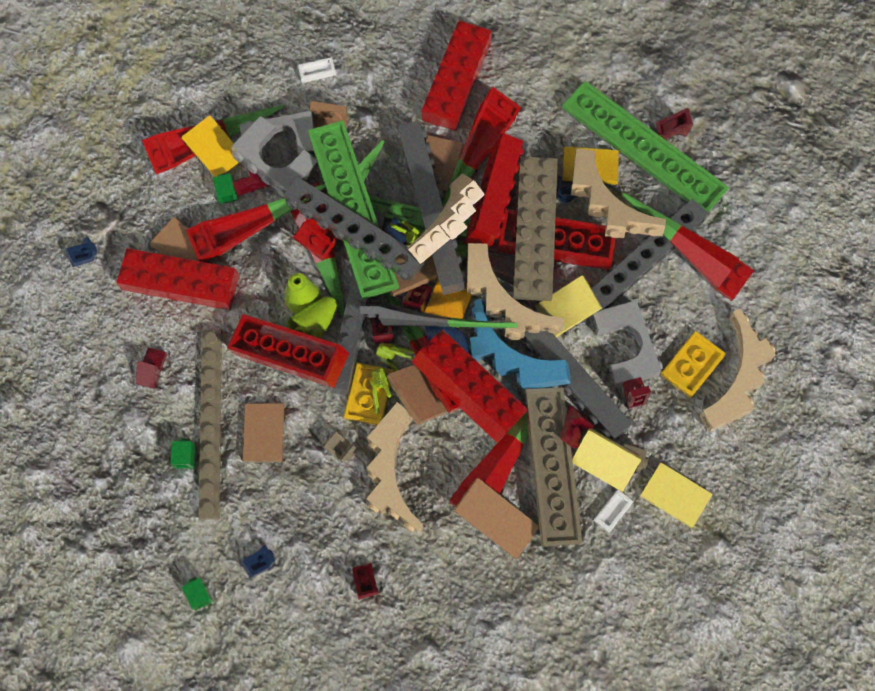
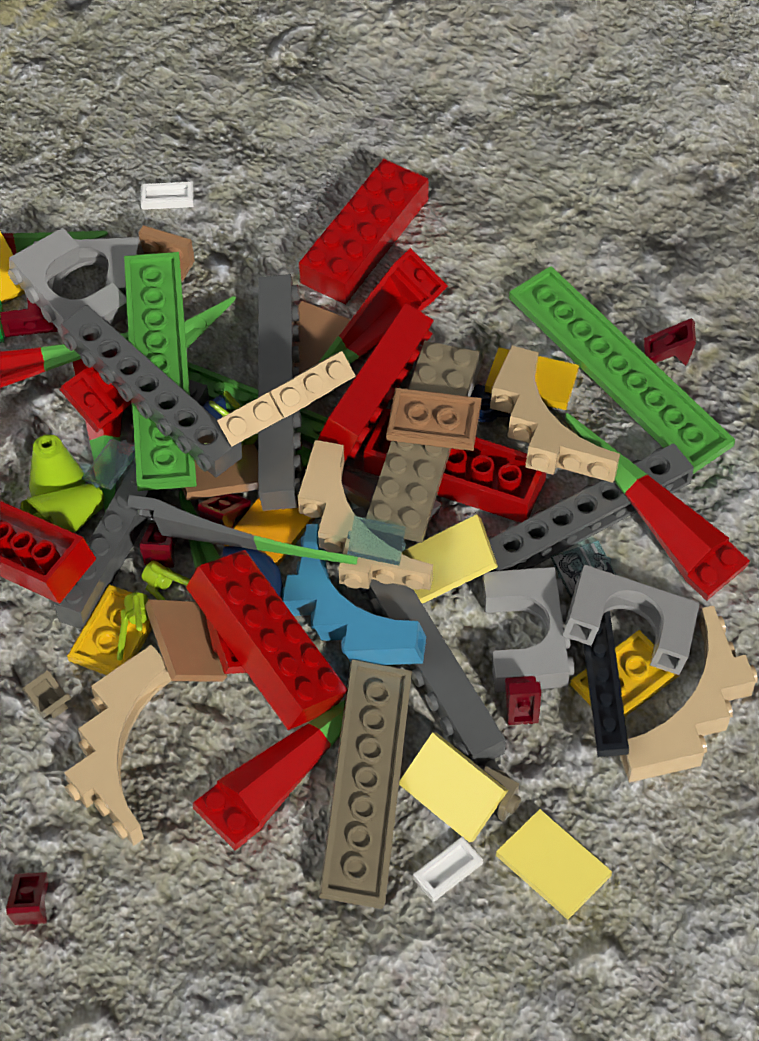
camera: 10 degrees right, 15 degrees down
medium nougat tile [453,478,539,559] -> none
dark red slope [560,405,594,449] -> none
none -> clear light blue piece [82,439,135,490]
none -> clear light blue piece [347,516,406,566]
none -> medium nougat tile [386,388,482,451]
none -> piece [551,540,616,598]
none -> light grey arch [562,564,700,675]
none -> black tile [583,610,629,757]

